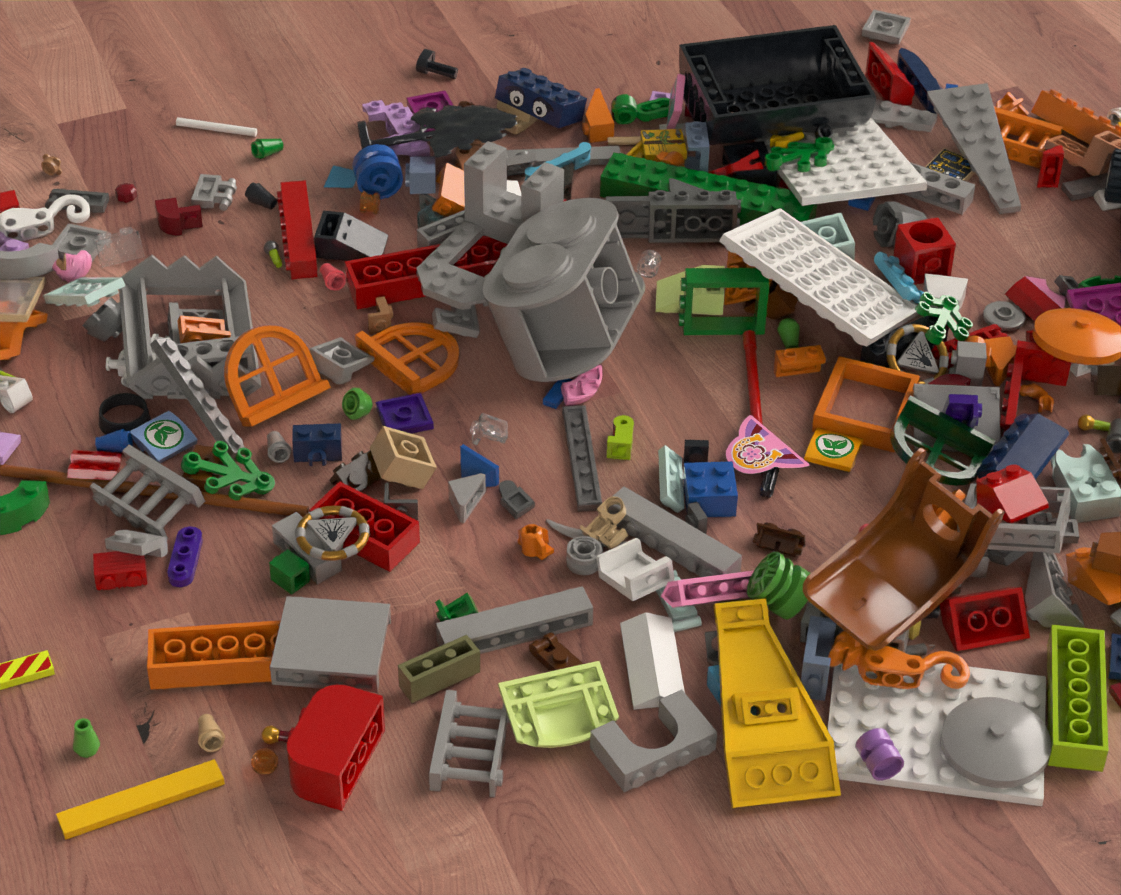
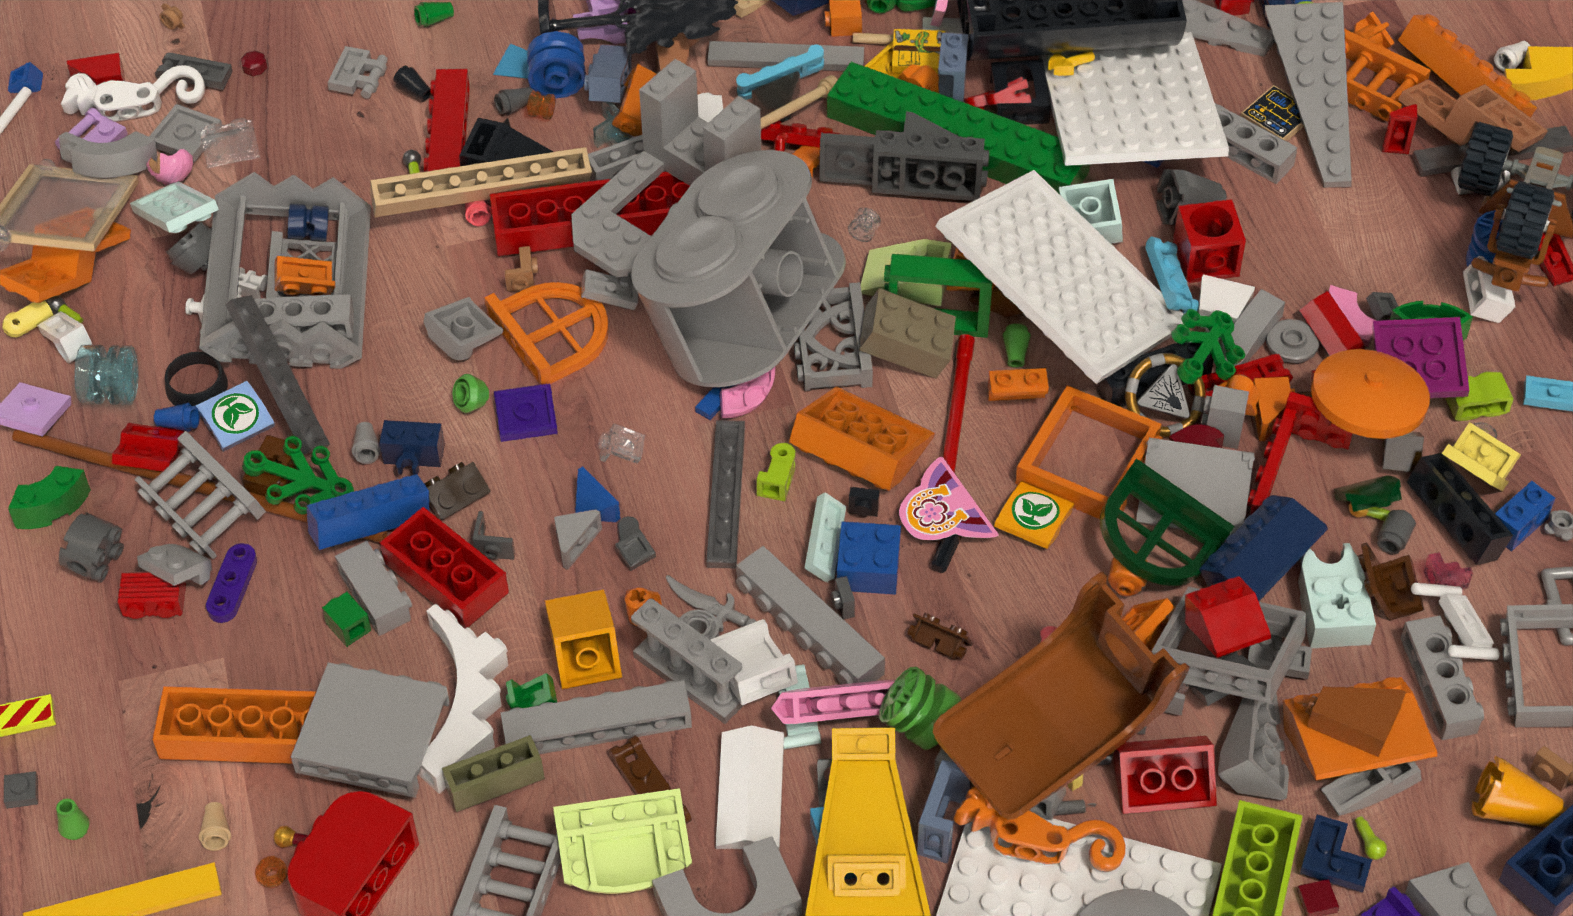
camera: 10 degrees right, 10 degrees up
dark red brick [155,197,203,236] -> none
orange window [224,325,331,427] -> none
piece [295,506,370,561] -> none
tan brick [369,426,437,489] -> none
light grey plate [507,151,537,176] -> none
tan piece [580,496,628,550] -> none
green plant [765,137,834,172] -> none
black hinge [814,124,833,139] -> none
dark purple bracket [942,394,982,429] -> none
orange piece [1019,383,1055,413] -> none
none -> dark grey plate [4,771,38,809]
none -> dark grey brick [59,512,124,582]
none -> clear light blue wheel [75,344,139,405]
none -> dark blue wheel [288,203,329,242]
none -> blue brick [307,474,429,550]
none -> tan brick [370,147,592,217]
none -> white arch [418,604,508,794]
none -> dark grey cone [494,87,535,115]
none -> light orange slope [545,589,622,689]
none -> light grey fence [631,599,744,724]
none -> tan piece [761,75,838,130]
none -> orange slope [789,386,935,491]
none -> light grey fence [794,282,873,391]
none -> dark tan brick [859,288,956,379]
none -> light grey slope [1213,289,1285,366]
none -> dark green slope [1334,475,1402,512]

